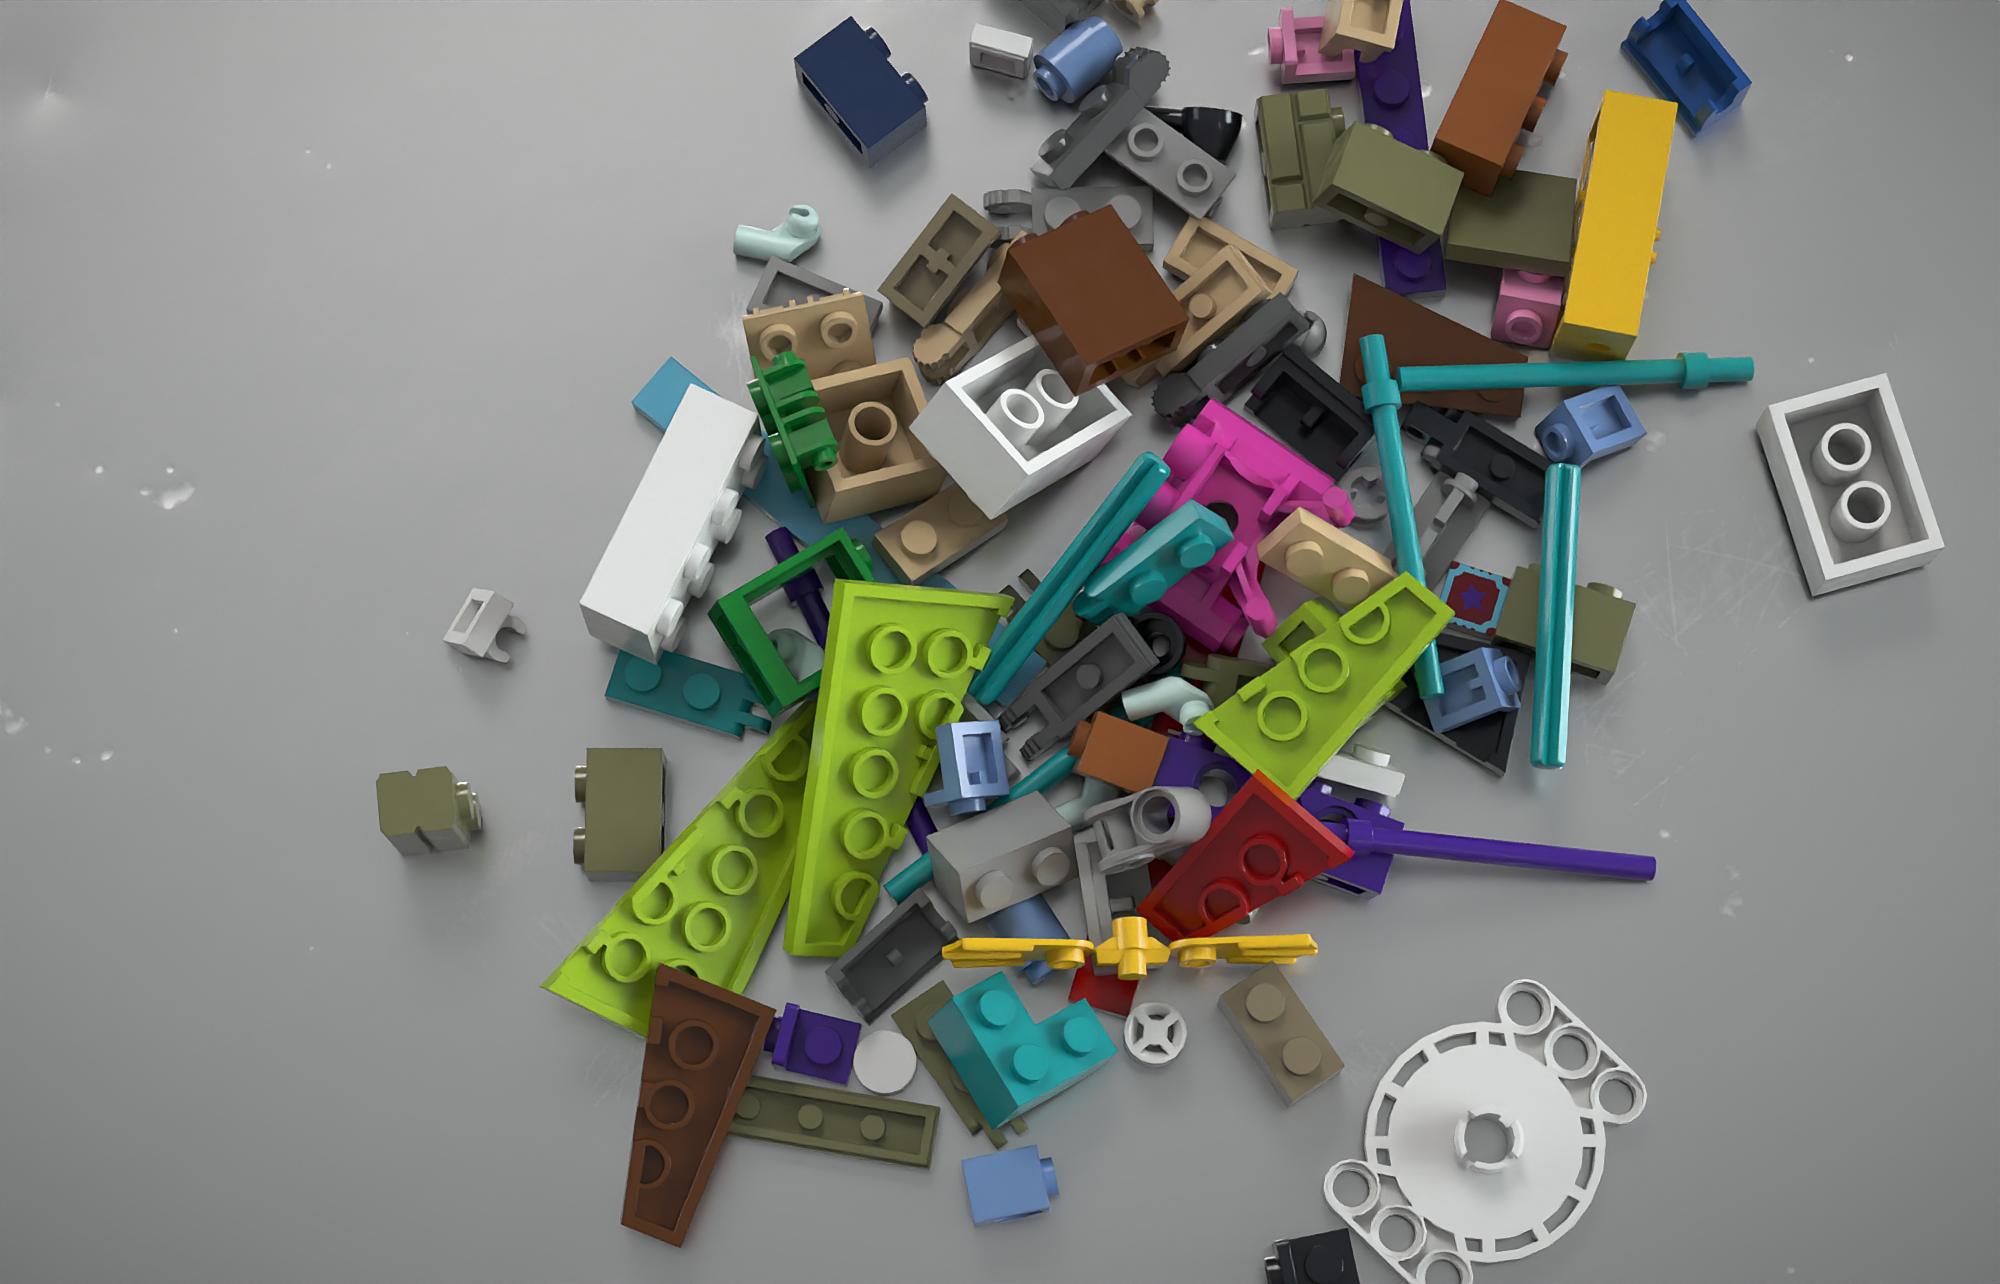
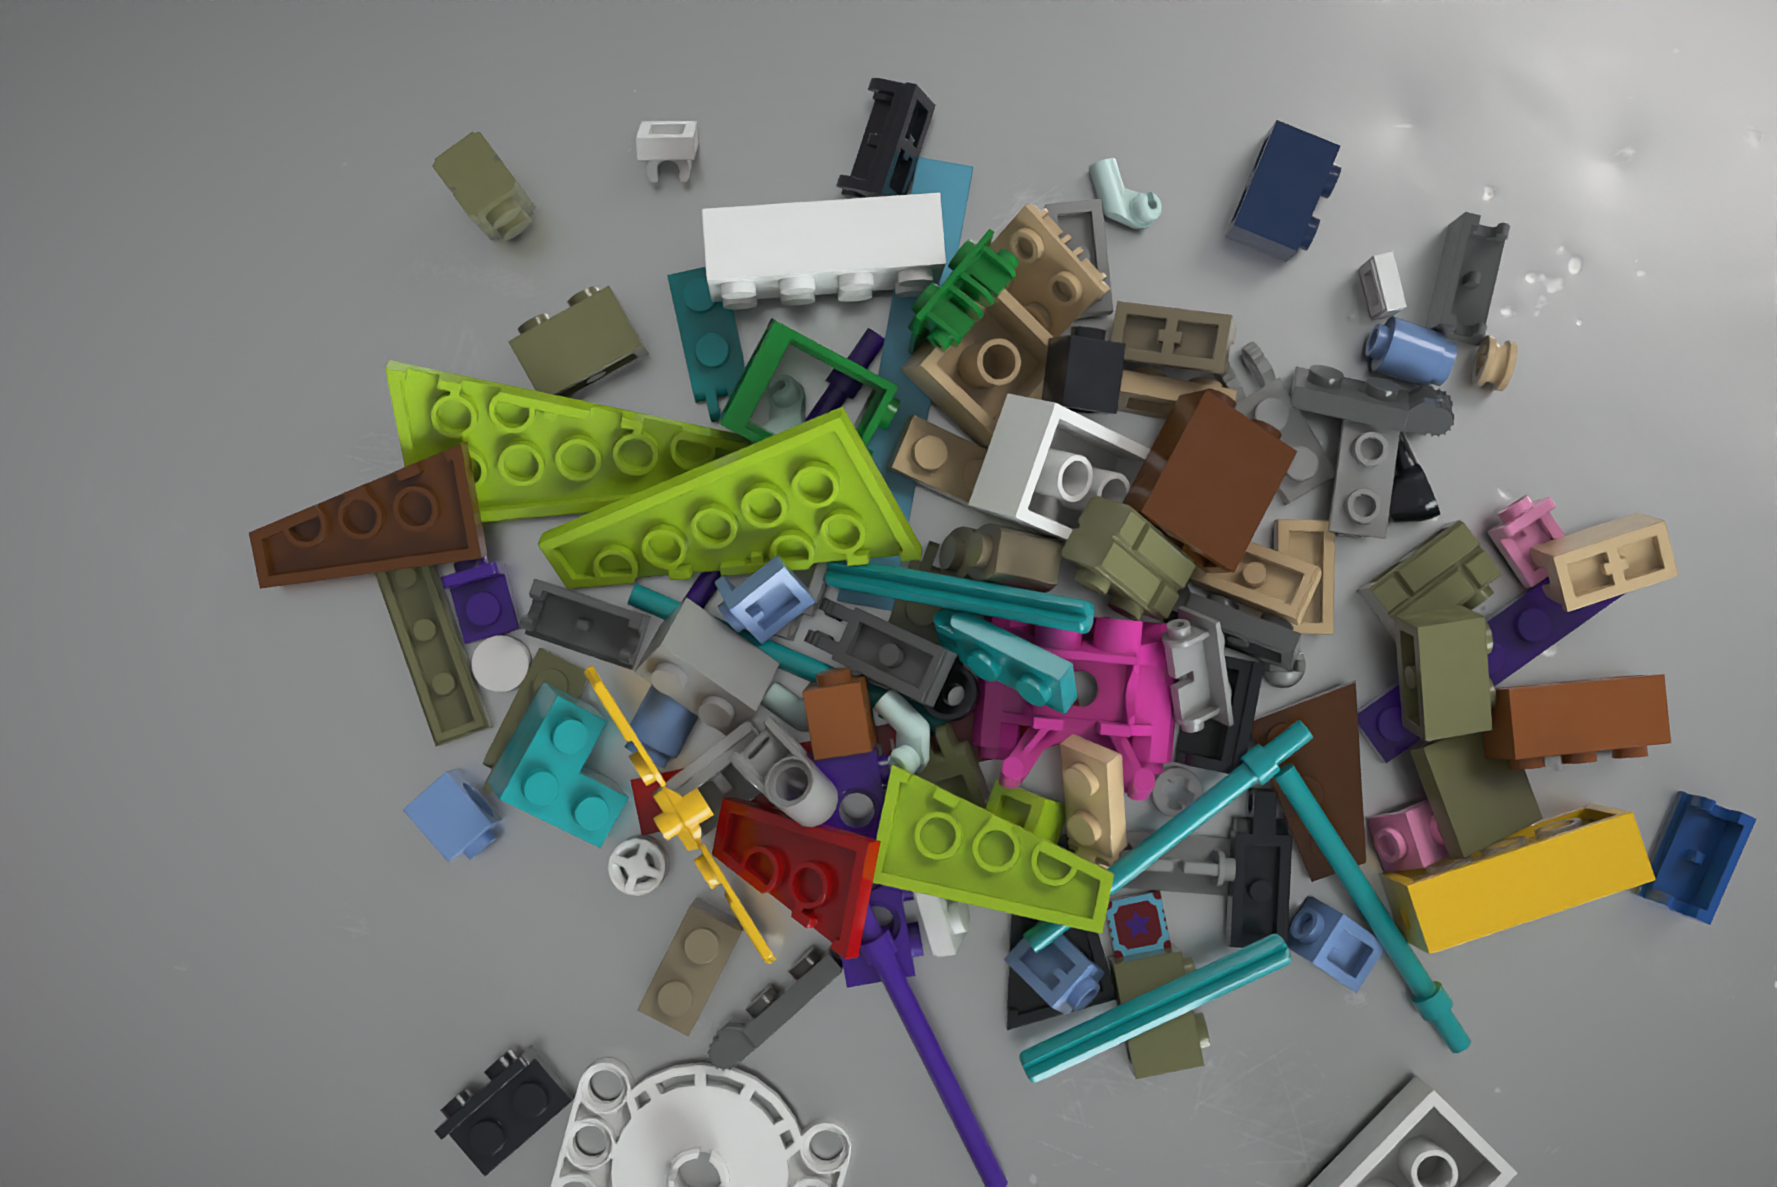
camera: 60 degrees right, 10 degrees up
none -> dark grey hinge [707,945,843,1071]
none -> black hinge [836,78,936,199]
none -> dark tan brick [939,523,1063,593]
none -> black brick [1041,326,1126,415]
none -> olive brick [1061,496,1196,621]
none -> light grey hinge [1162,606,1234,733]

